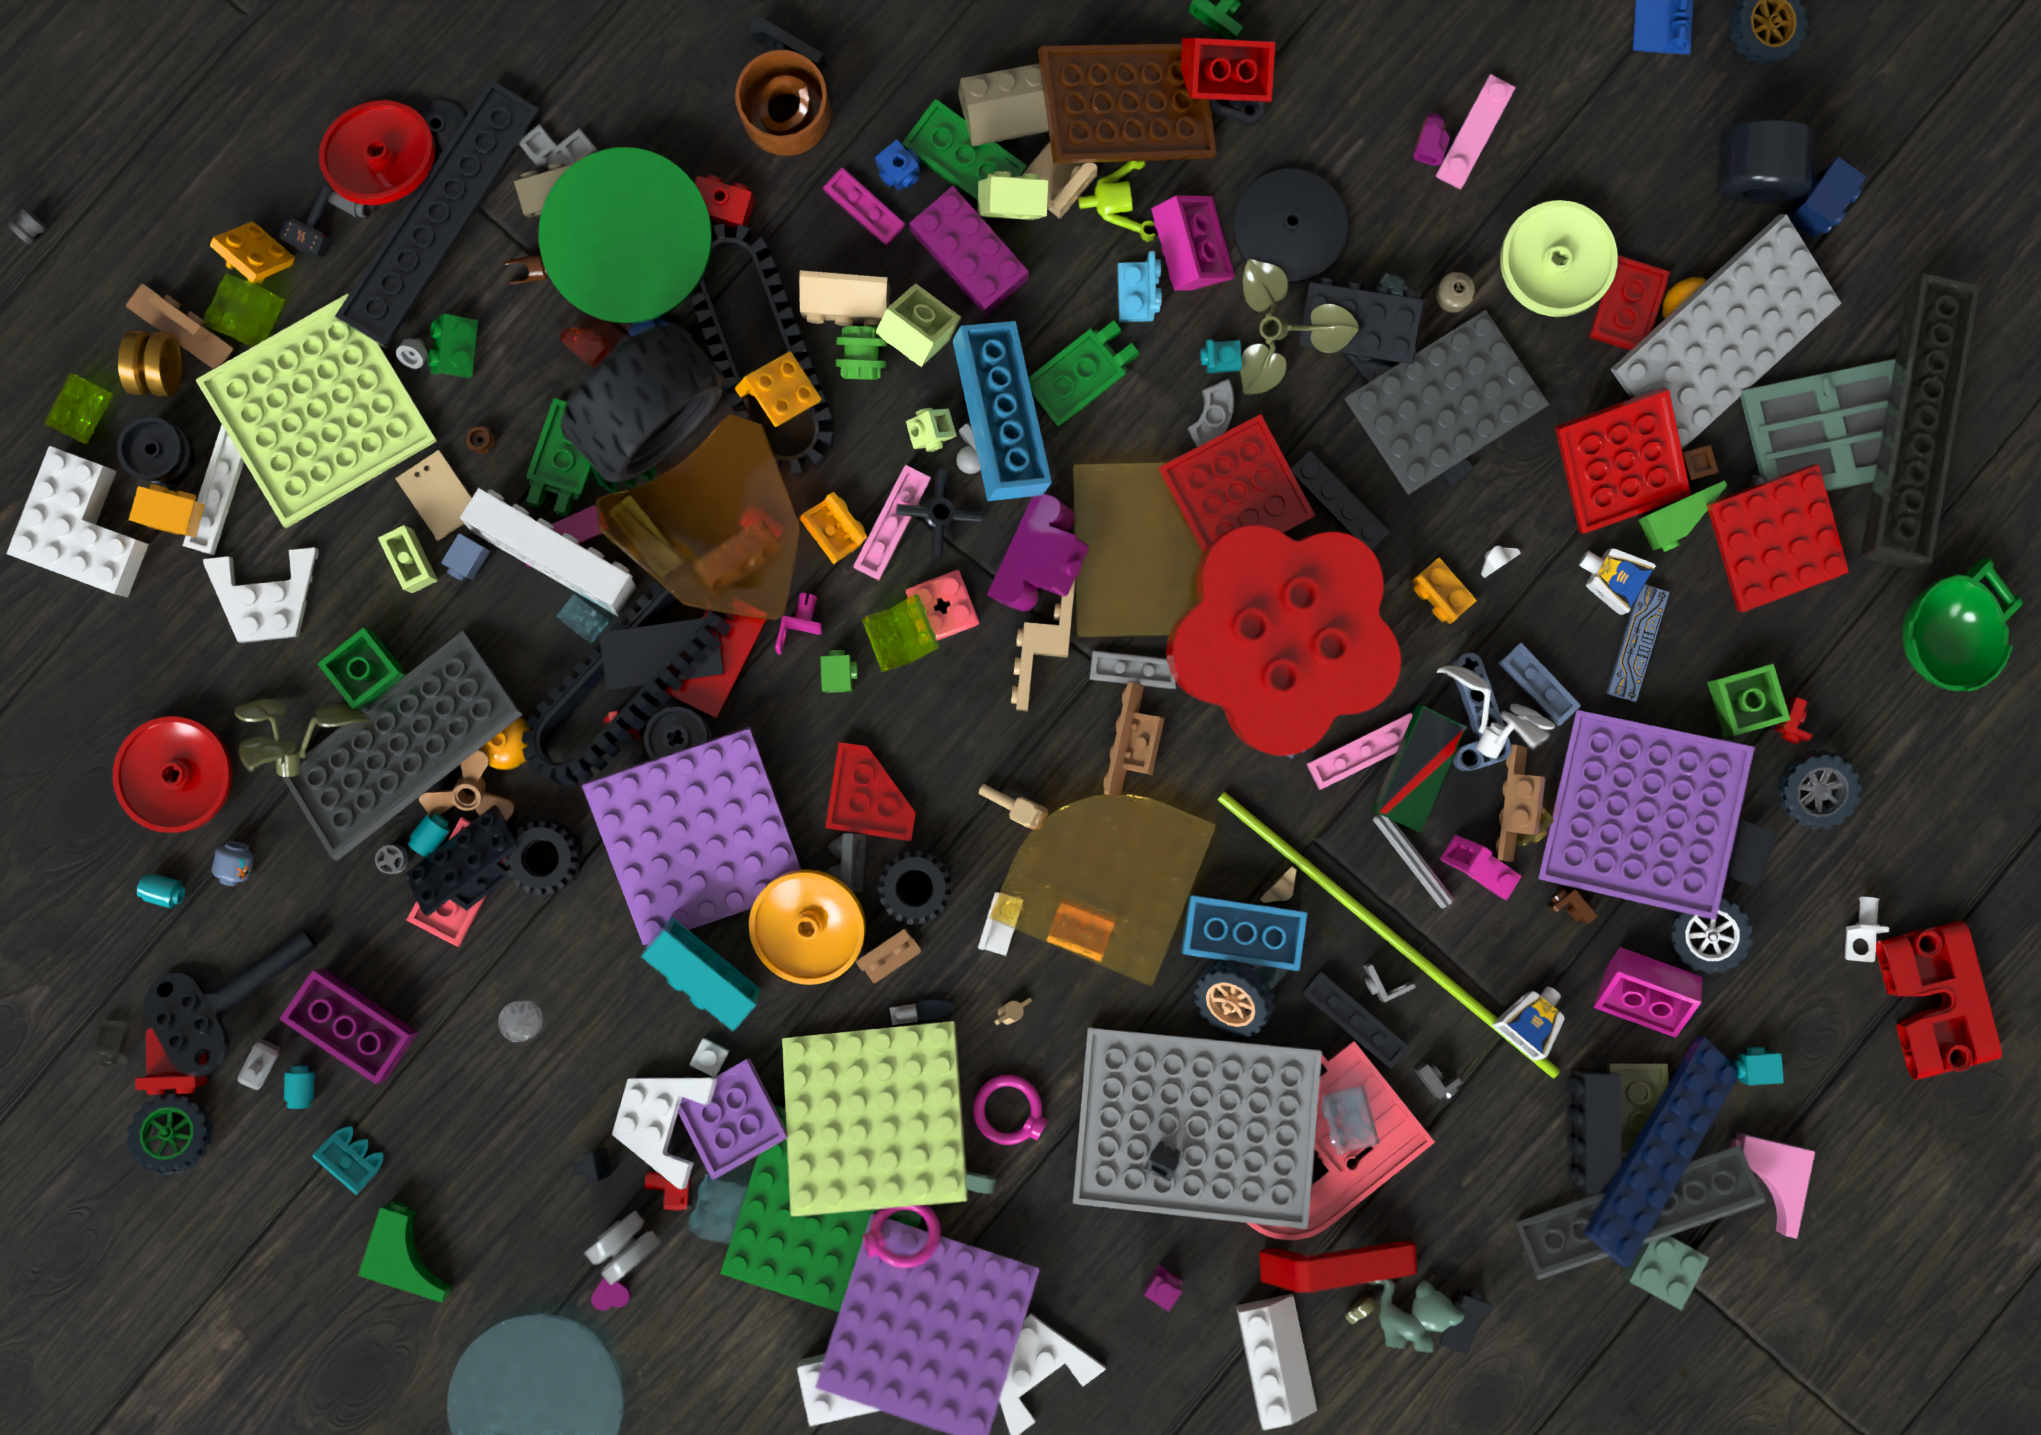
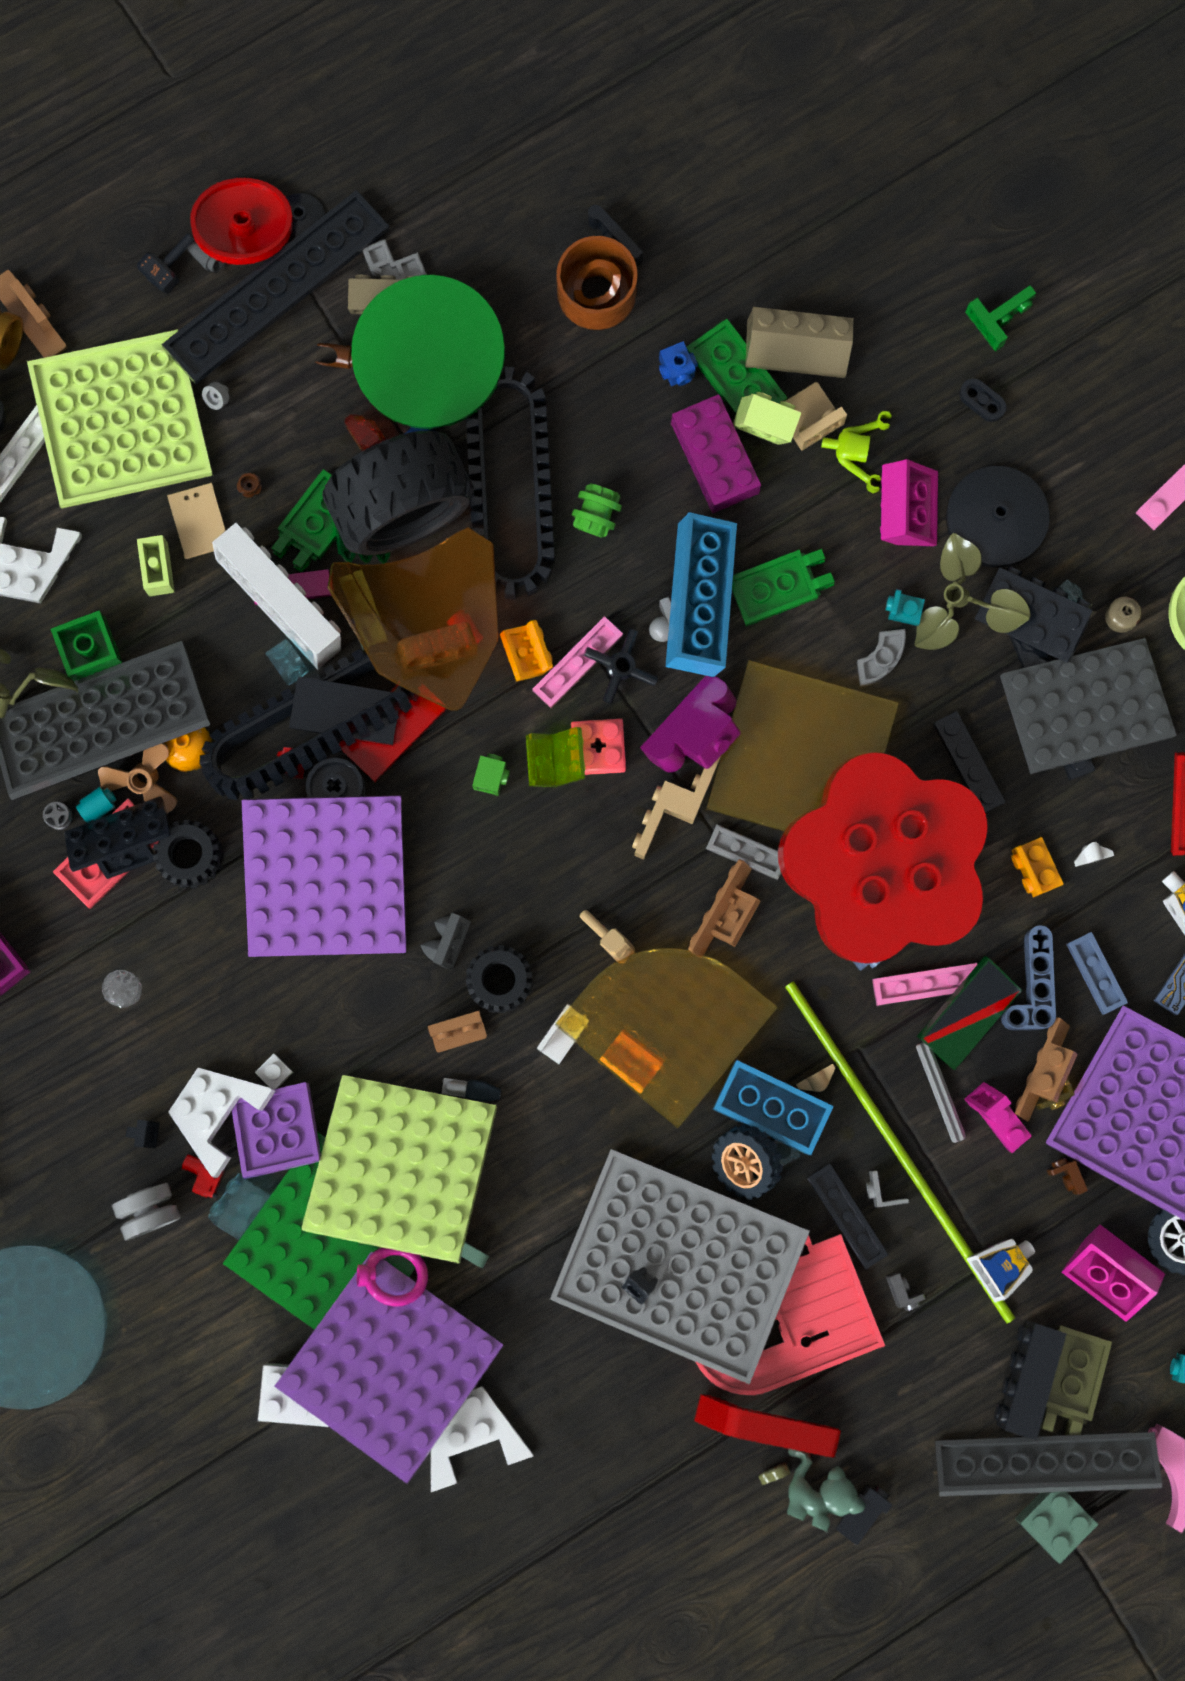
camera: 15 degrees right, 5 degrees down
clear neon green bracket [203,274,285,348] -> none
light orange plate [210,221,295,288] -> none
green bracket [427,314,478,378] -> none
sand blue brick [441,534,490,581] -> none
magenta tile [591,1278,631,1311] -> none
teal brick [641,916,761,1031] -> none
red brick [695,175,755,229] -> none
light orange bracket [735,351,821,427] -> none
light orange dish [749,869,866,985] -> none
dark pink bracket [775,593,822,654] -> none
slope [800,271,891,327] -> none
dark pink tile [823,167,906,247] -> none
red plate [825,742,916,841] -> none
yellowish green brick [875,283,961,367] -> none
yellowish green brick [906,408,956,452] -> none
dark pink piece [973,1075,1049,1145] -> none
tan piece [994,998,1032,1025] -> none
reddish brown plate [1038,44,1217,164] -> none
medium azure bracket [1118,251,1162,322] -> none
magenta brick [1142,1264,1183,1312] -> none
red plate [1158,414,1315,553] -> none
red slope [1181,38,1275,102] -> none
white slope [1236,1294,1317,1430] -> none
clear light blue bracket [1322,1085,1380,1155] -> none
magenta rock [1413,113,1450,166] -> none
white plant [1436,666,1555,758] -> none
dark blue plate [1583,1036,1737,1268] -> none

